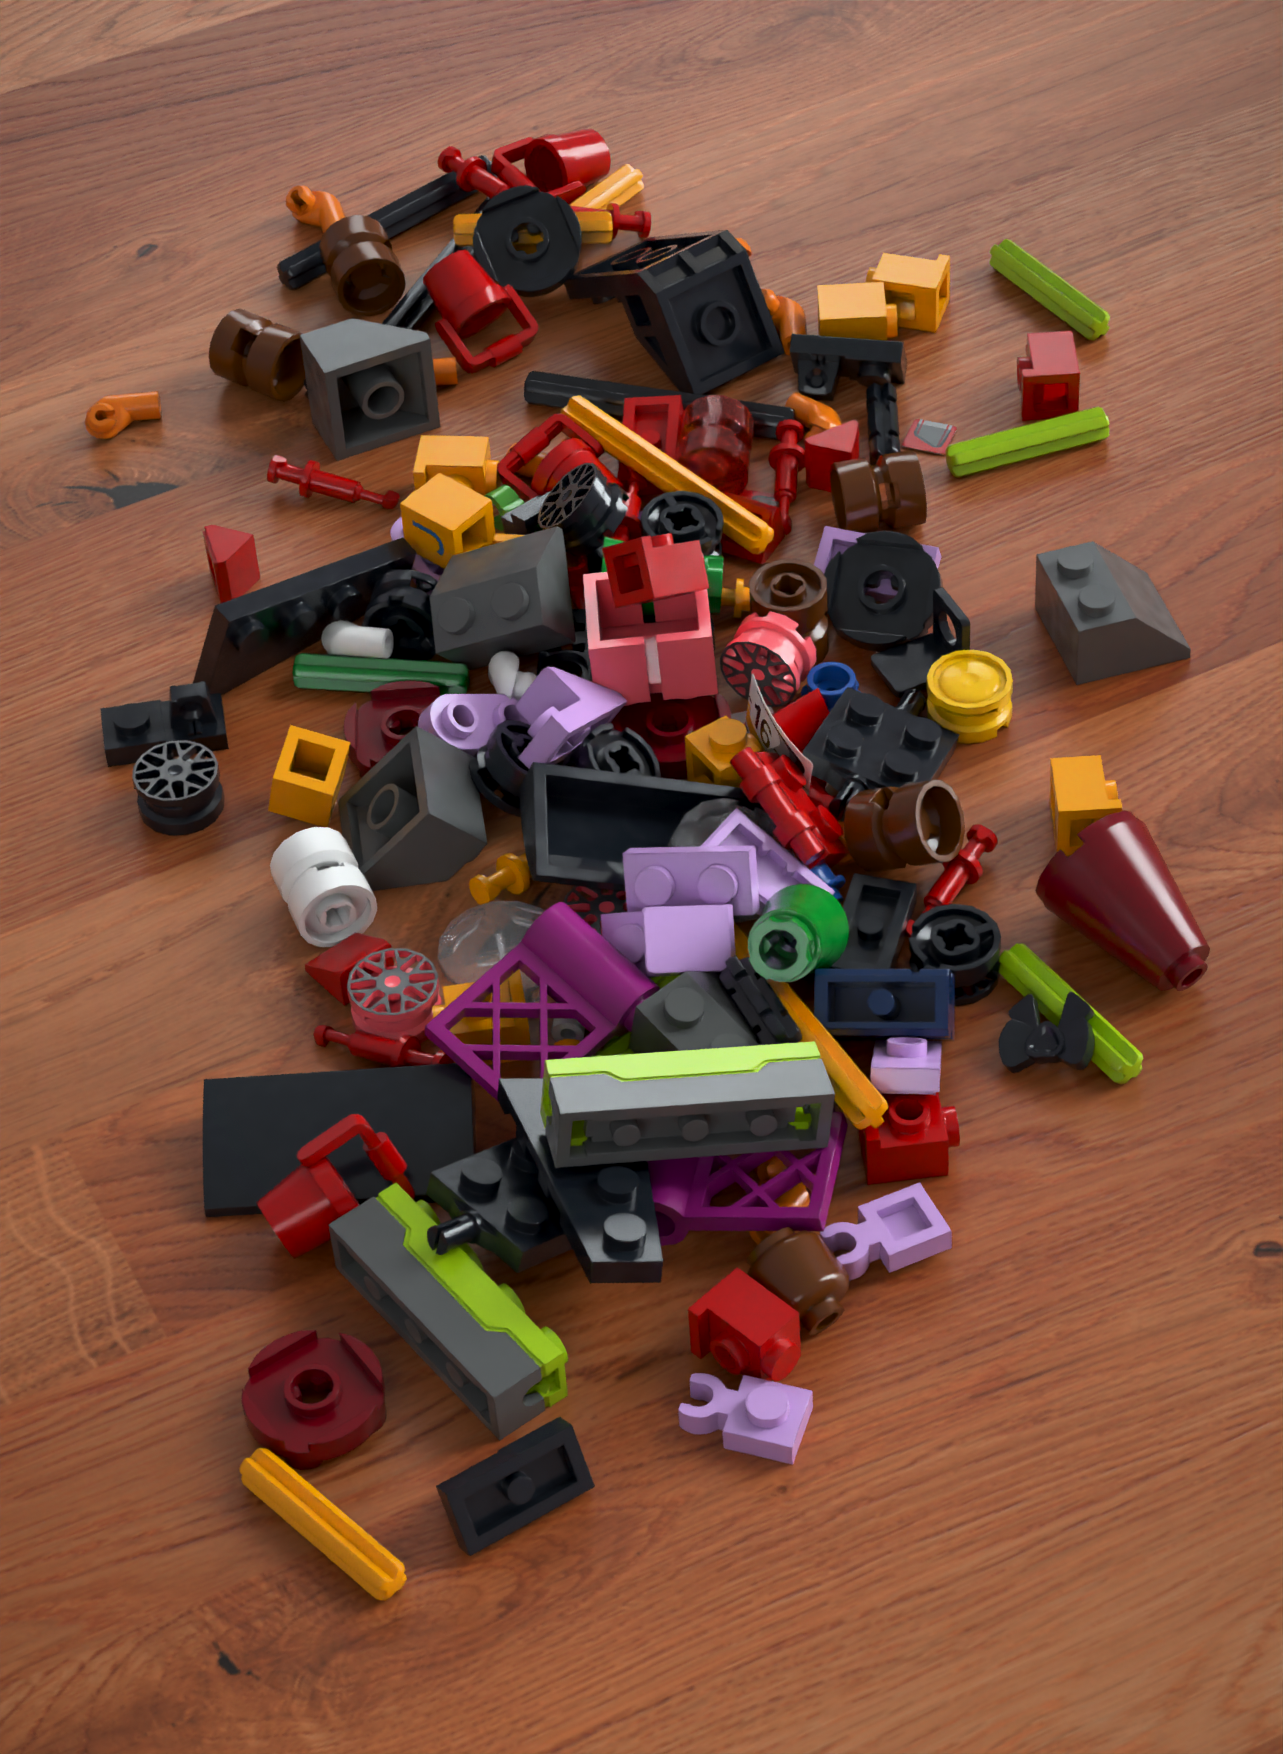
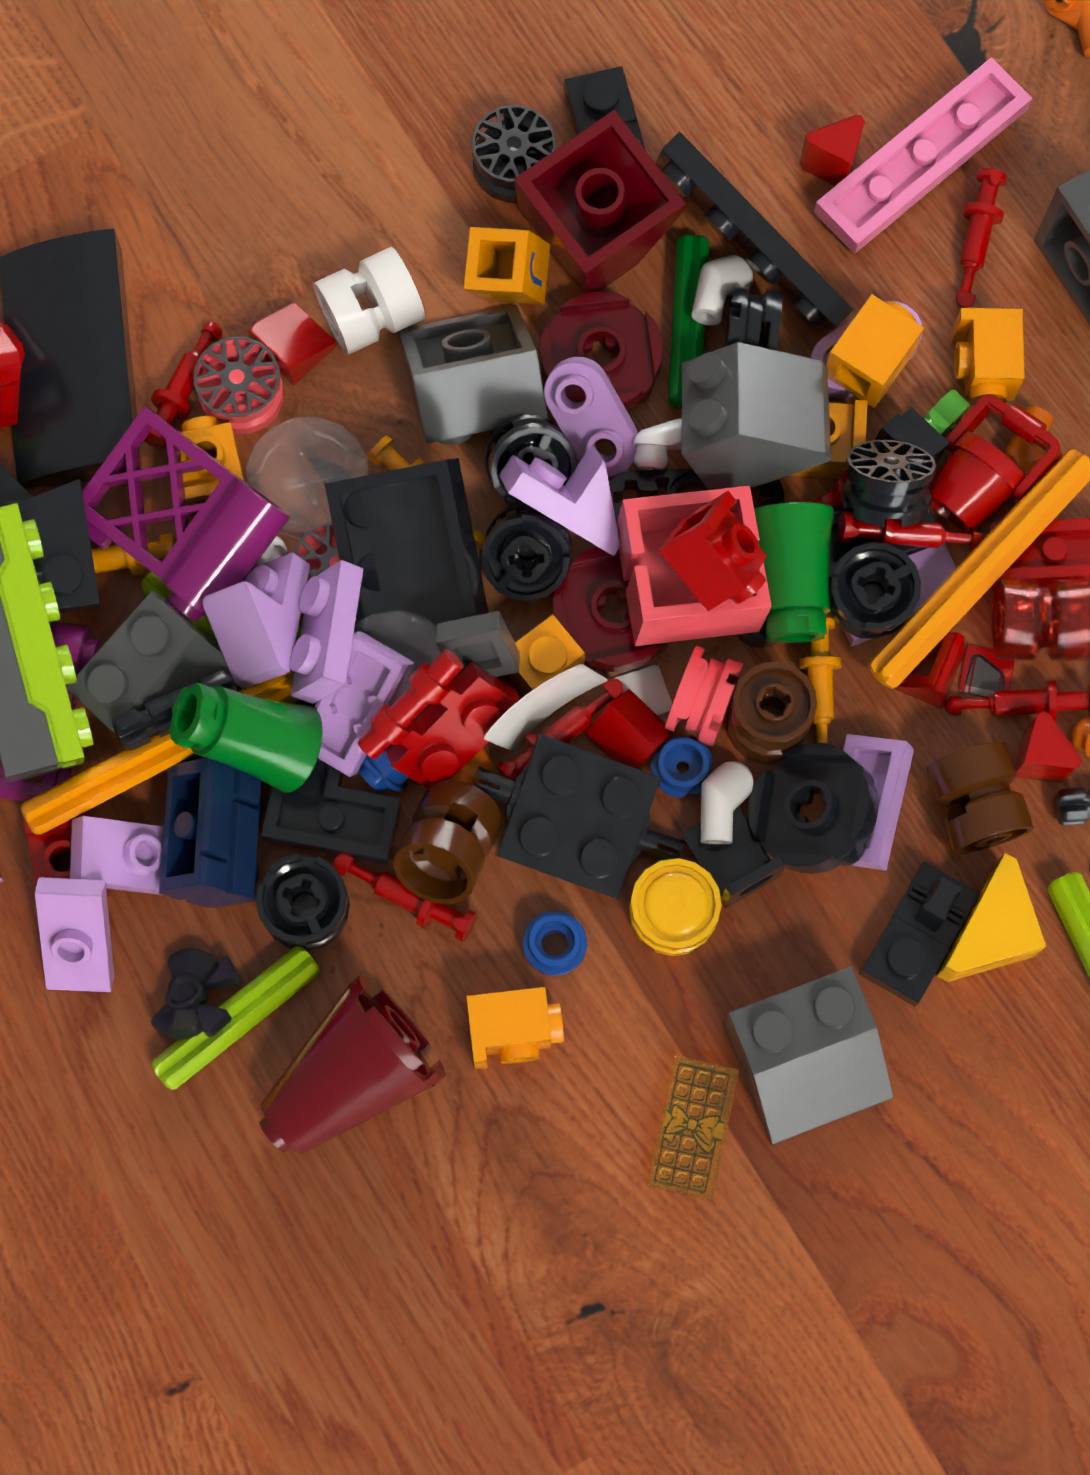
camera: 80 degrees right, 30 degrees up
none -> lavender plate [35,877,115,992]
none -> dark grey plate [436,611,520,679]
none -> dark red slope [514,110,687,293]
none -> blue plate [522,911,587,976]
none -> clear yellow tile [647,1055,739,1201]
none -> white arm [700,761,754,845]
none -> bright pink plate [814,57,1033,254]
none -> black hinge [859,862,980,1007]
none -> yellow slope [937,853,1046,982]

